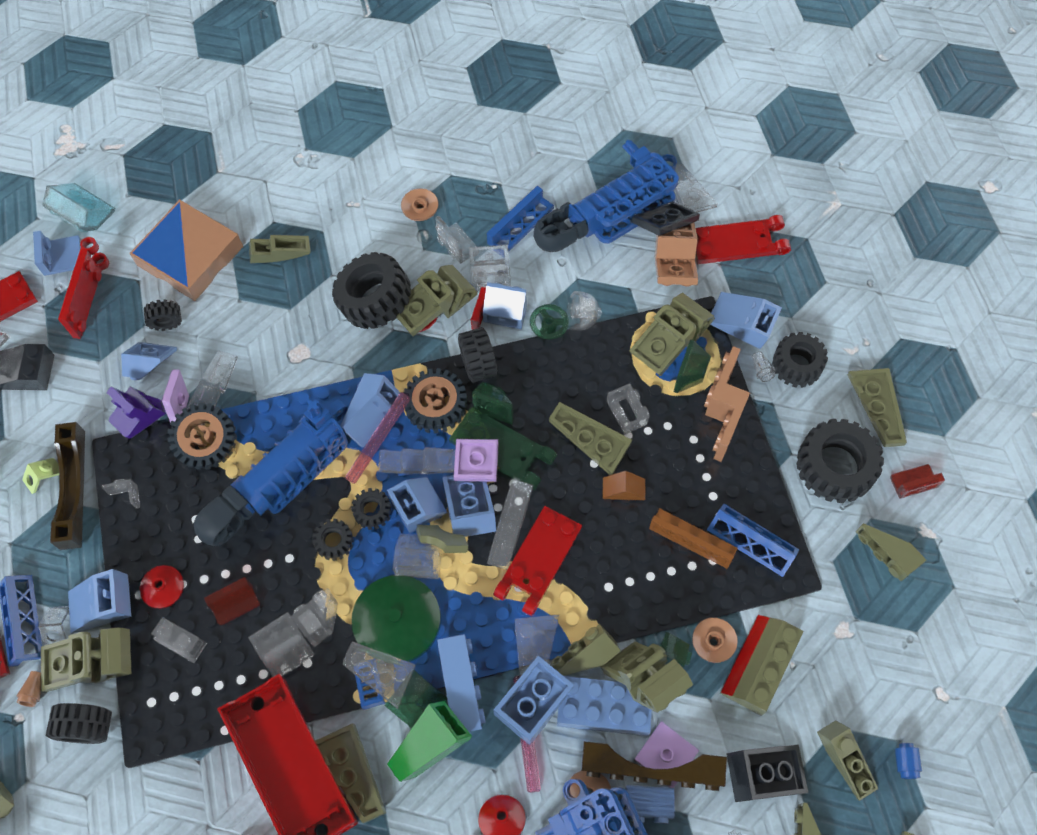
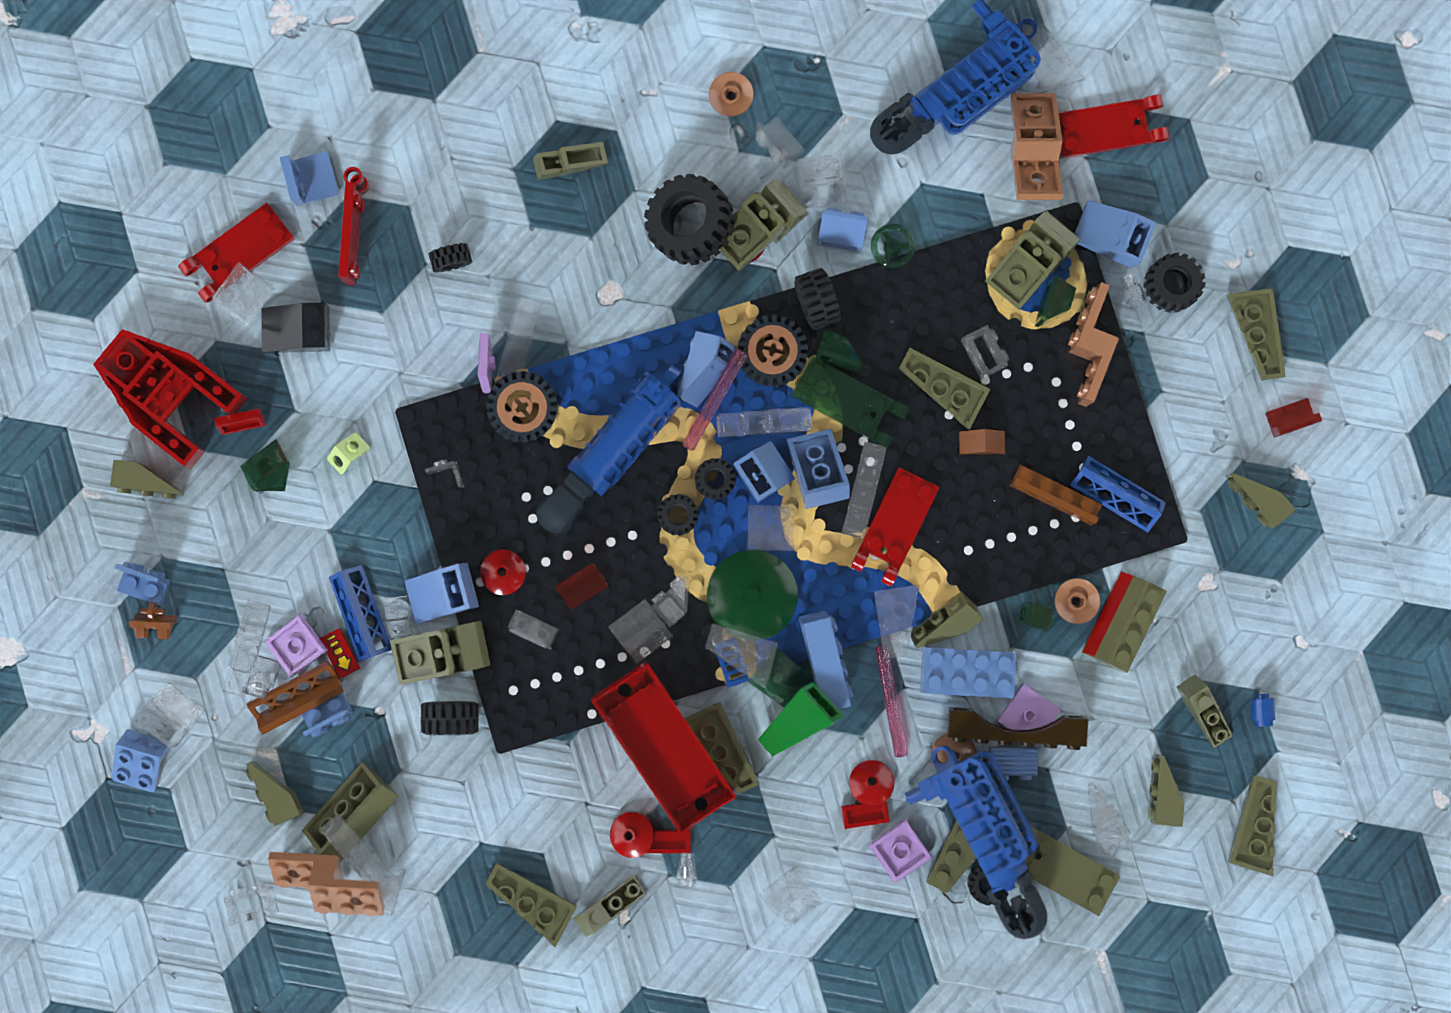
camera: 10 degrees left, 20 degrees up
nougat cone [16,671,41,707] -> none
clear light blue slope [42,183,116,233] -> none
dark brown arch [50,422,85,550] -> none
dark purple piece [106,386,166,438] -> none
medium blue slope [121,342,177,380] -> none
nougat tile [129,199,243,301] -> none
olive tile [416,525,468,553] -> none
lavender plate [454,439,499,482] -> none
red tile [470,287,486,330] -> none
blue fence [487,186,554,256] -> none
medium blue slope [494,656,574,745] -> none
clear cylinder [566,291,601,331] -> none
olive piece [600,641,693,713] -> none
black tile [632,201,700,236] -> none
black slope [726,744,808,802] -> none
black tyre [796,419,884,503] -> none

